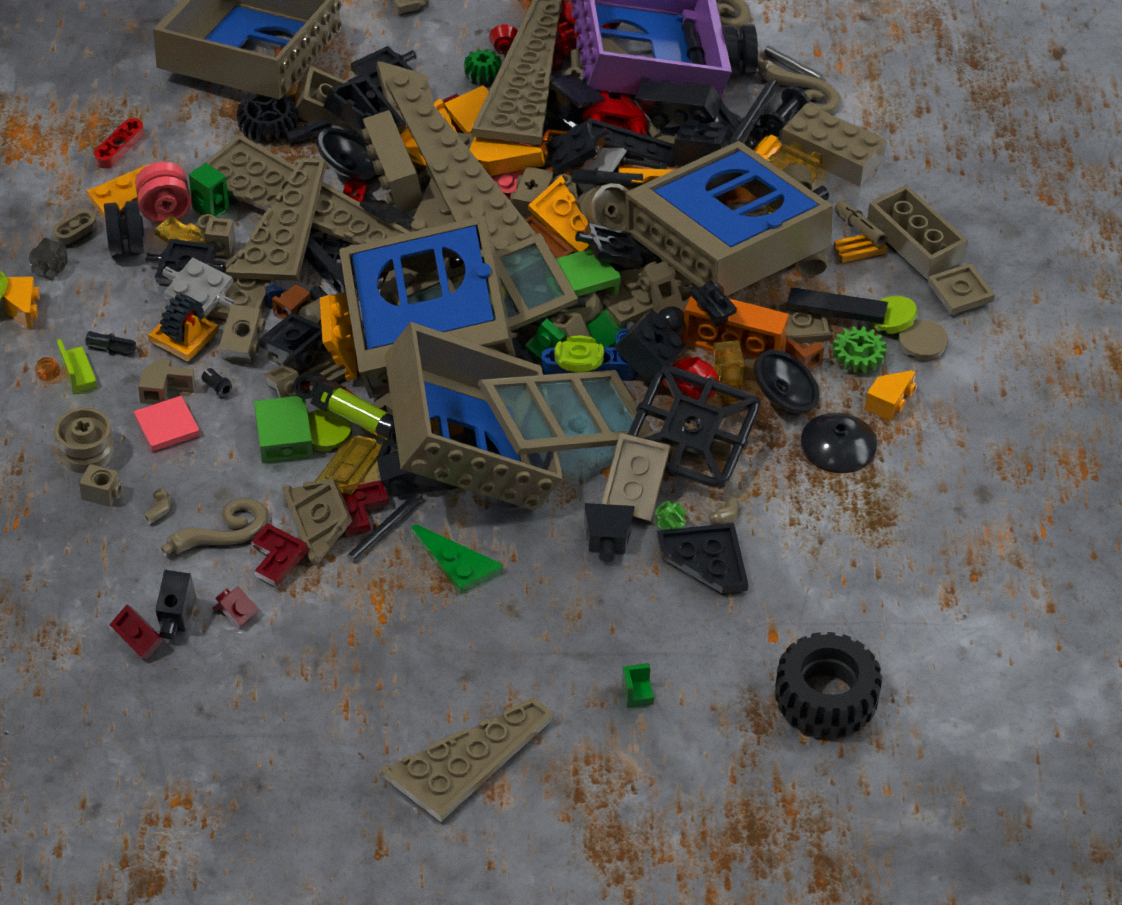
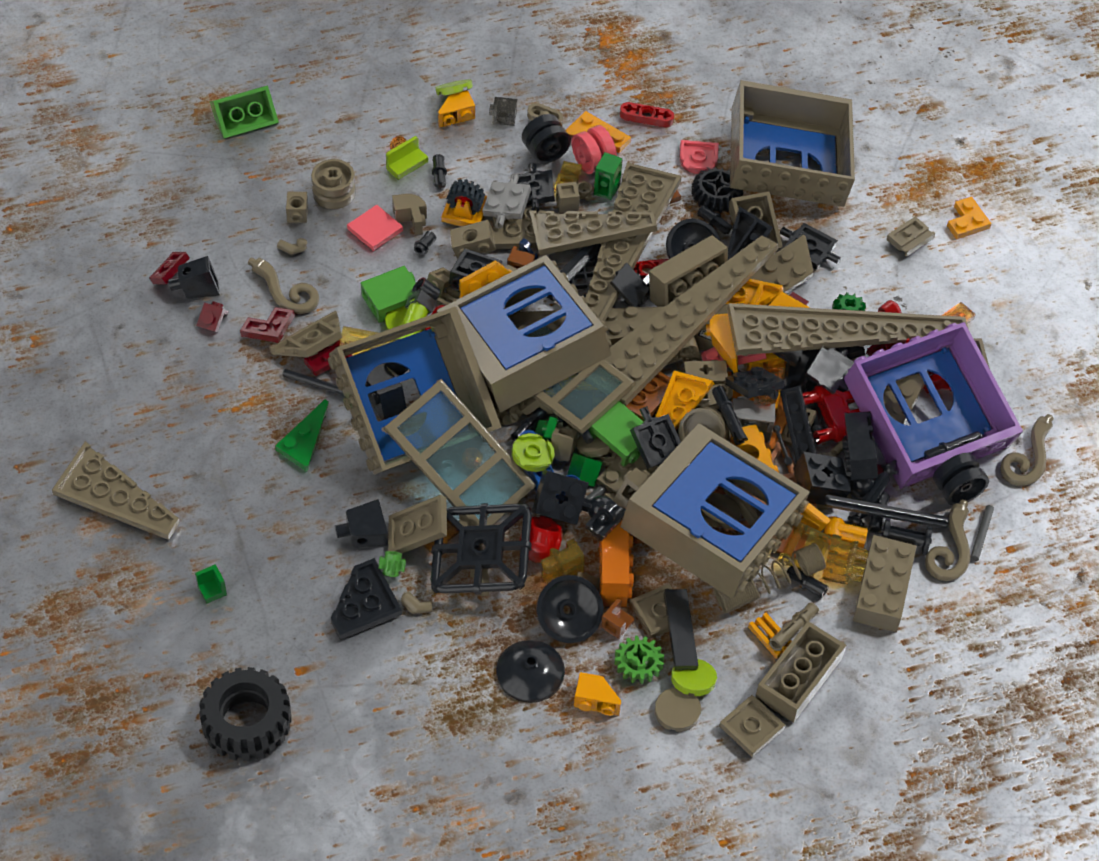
camera: 70 degrees right, 5 degrees up
none -> coral tile [679,140,719,174]

